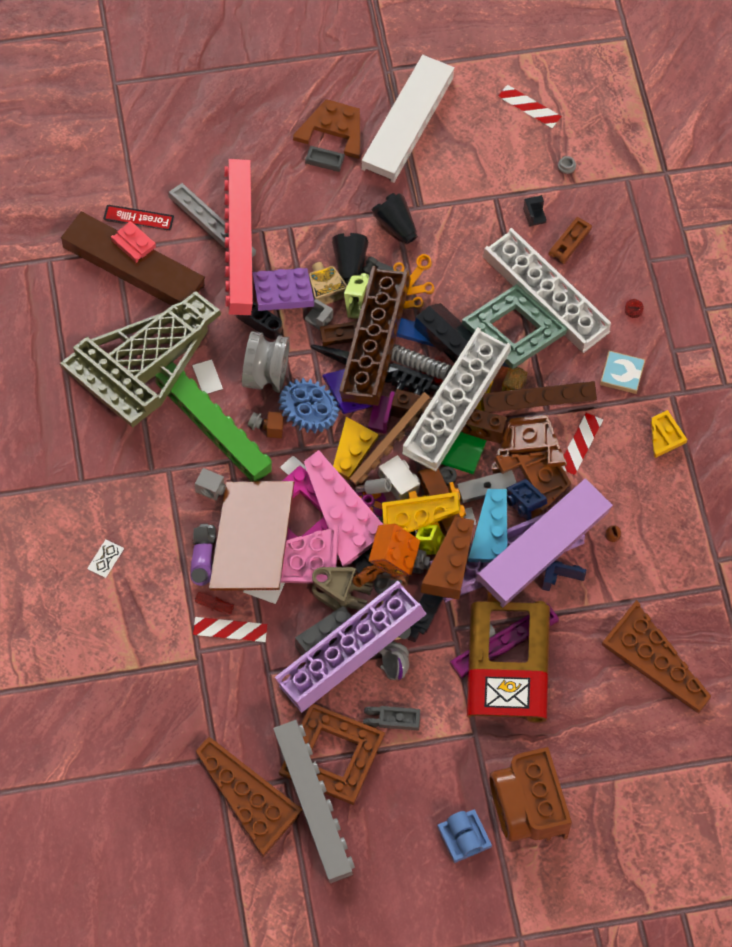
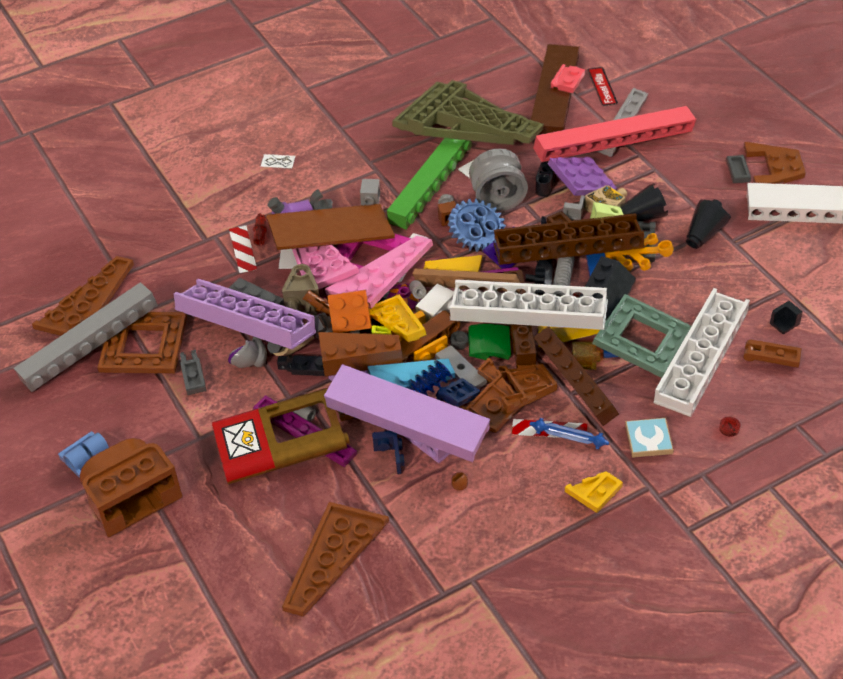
camera: 75 degrees right, 15 degrees down
none -> clear blue piece [408,360,453,396]
none -> blue wheel [530,418,609,449]

